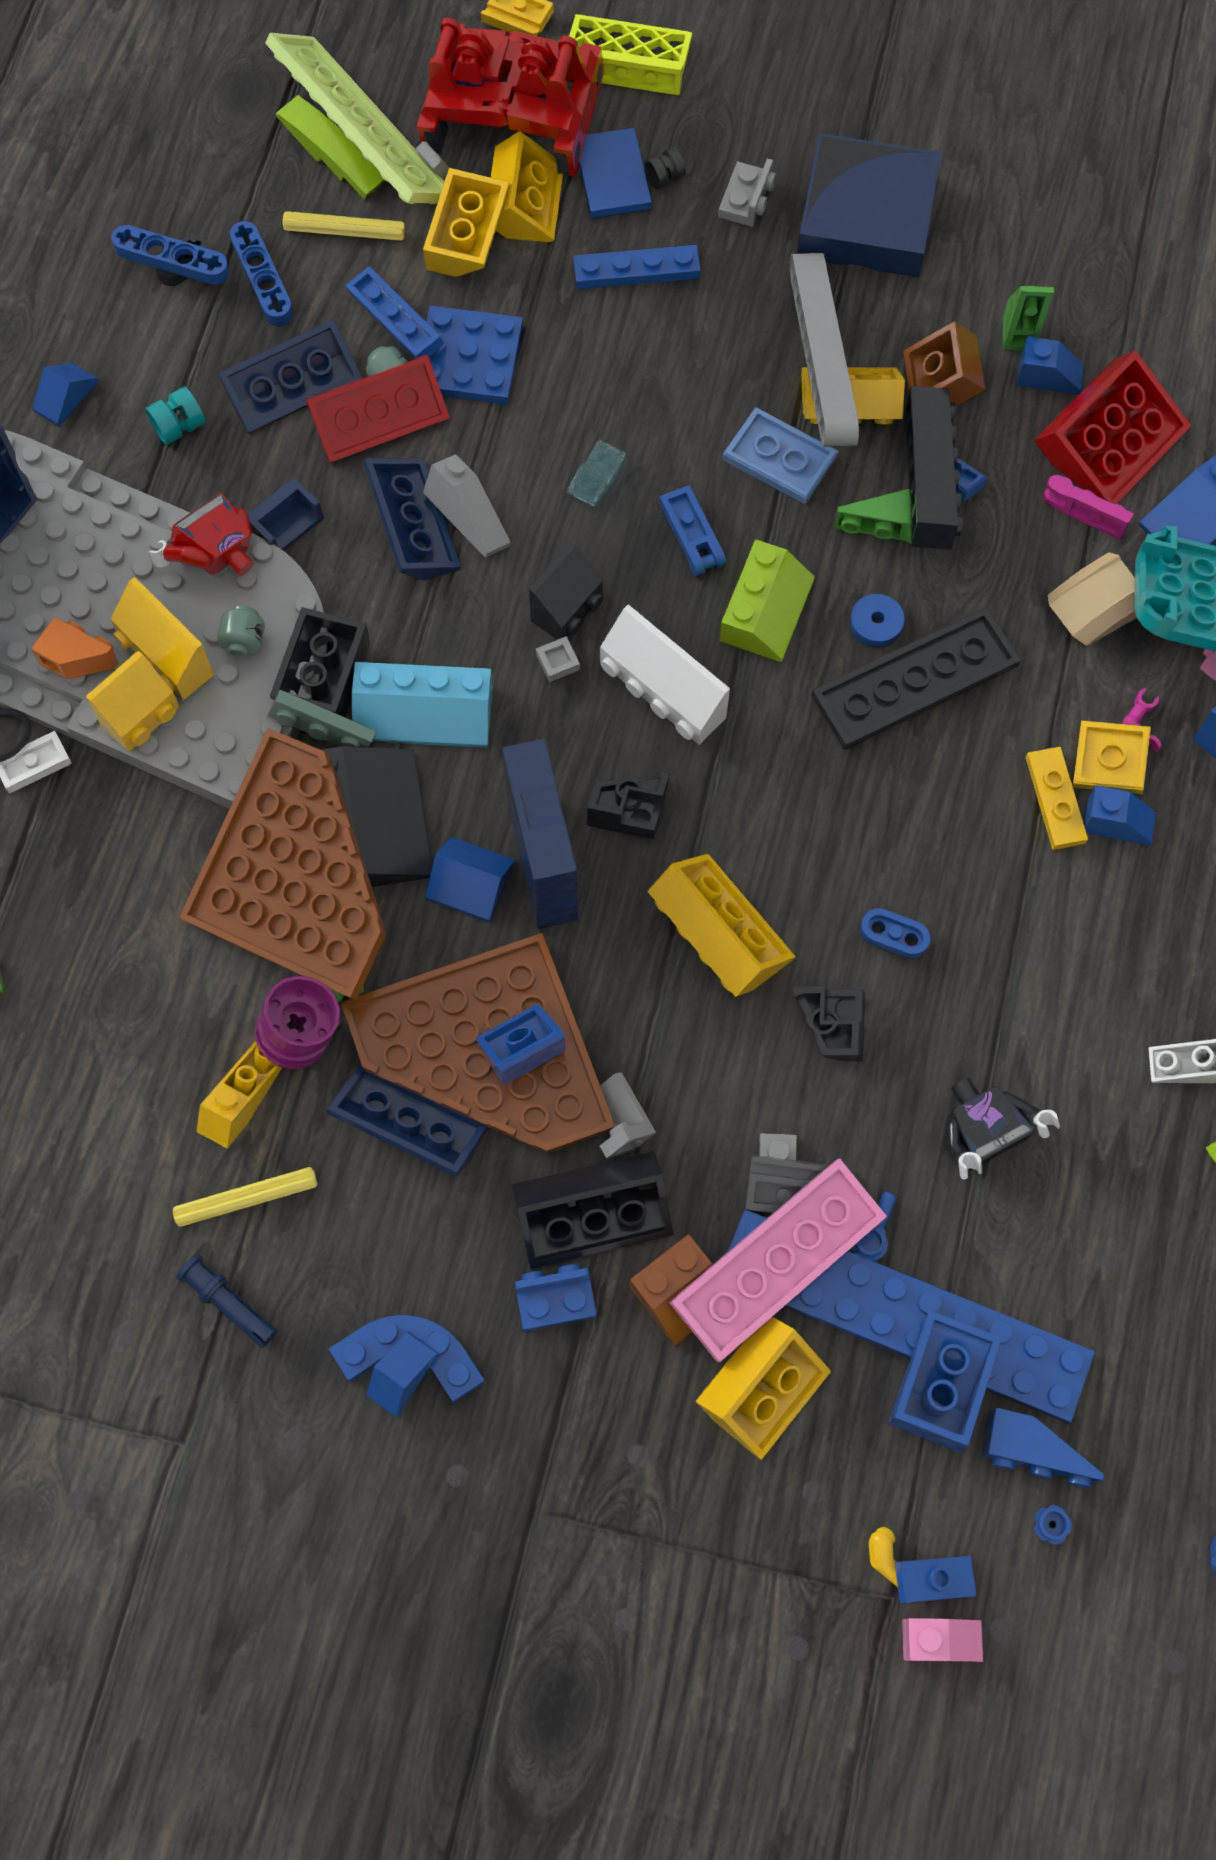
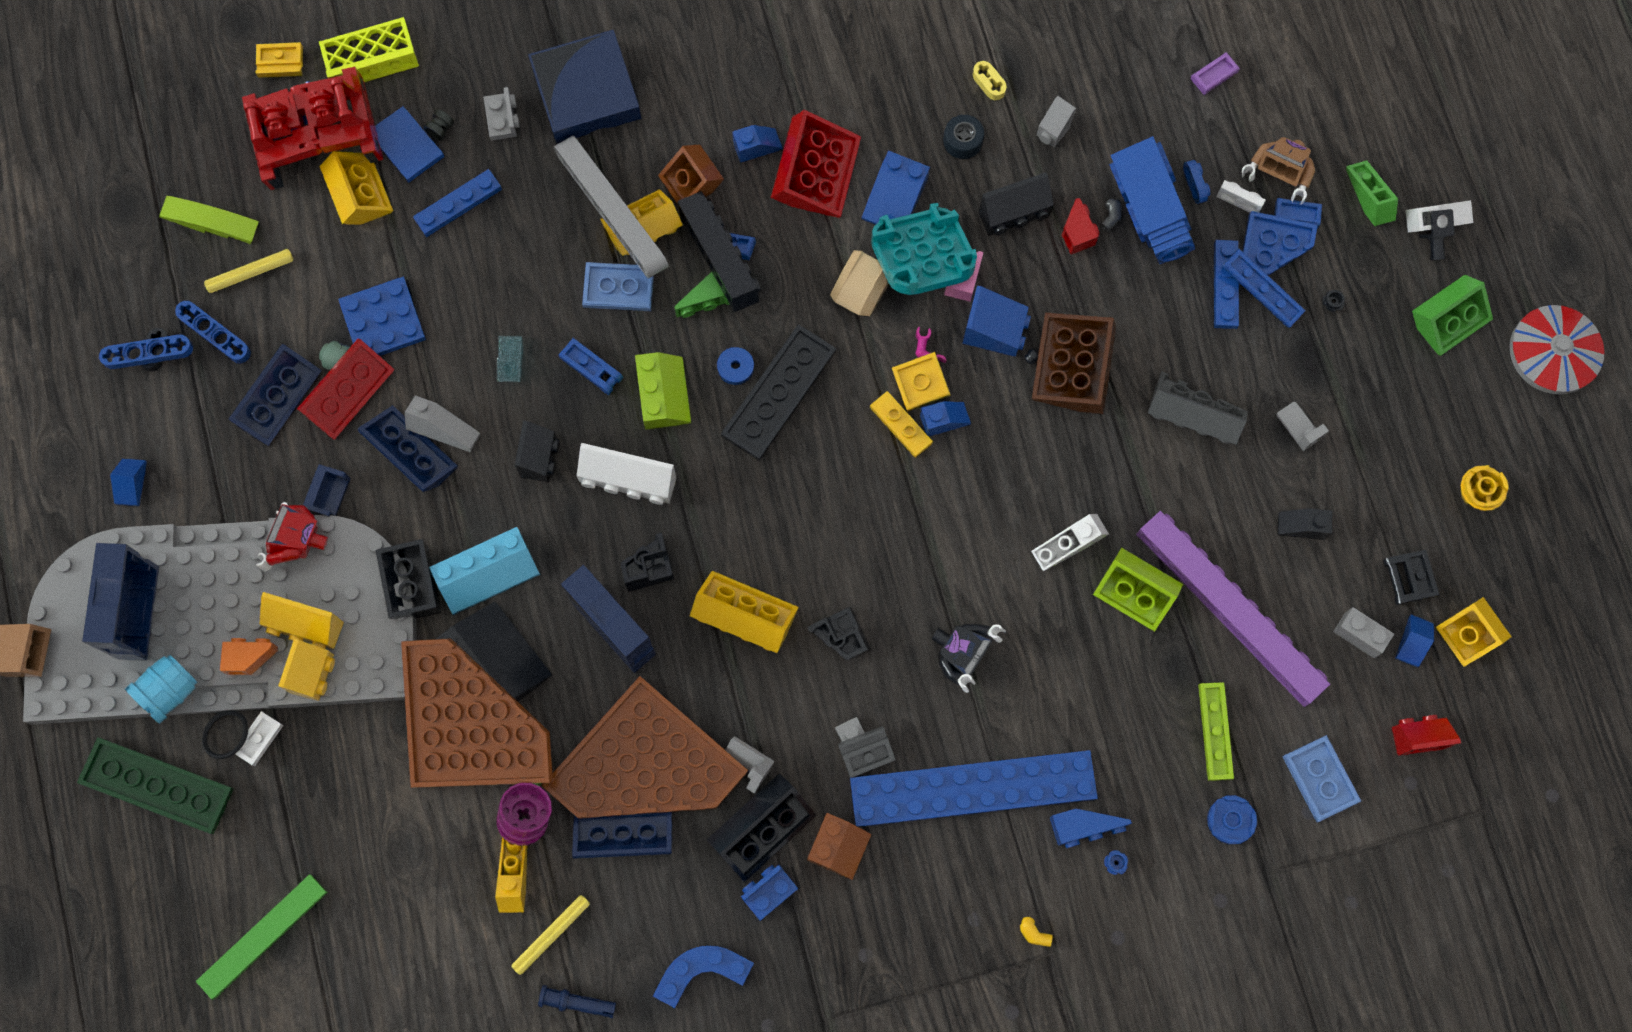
camera: 30 degrees left, 5 degrees up
teal wheel [145,386,206,446] -> none
sand green head [217,605,265,659] -> none
yellowish green plate [265,33,445,205] -> none
sand green plate [267,690,376,747] -> none
blue plate [345,266,444,359] -> none
blue slope [366,1332,439,1417] -> none
light grey tile [416,141,449,181] -> none
yellow slope [423,168,510,277] -> none
blue slope [425,837,516,923] -> none
blue slope [475,1004,566,1086] -> none
light grey plate [536,637,580,682] -> none
bright pink plate [669,1158,887,1362] -> none
yellow slope [695,1317,831,1460] -> none
blue plate [852,1192,897,1262] -> none
blue plate [860,908,930,958] -> none
blue slope [888,1310,1002,1453] -> none
blue plate [895,1556,976,1603] -> none
bright pink slope [902,1618,983,1662] -> none
bright green slope [1003,286,1054,351] -> none
dark pink hinge [1043,474,1134,540] -> none

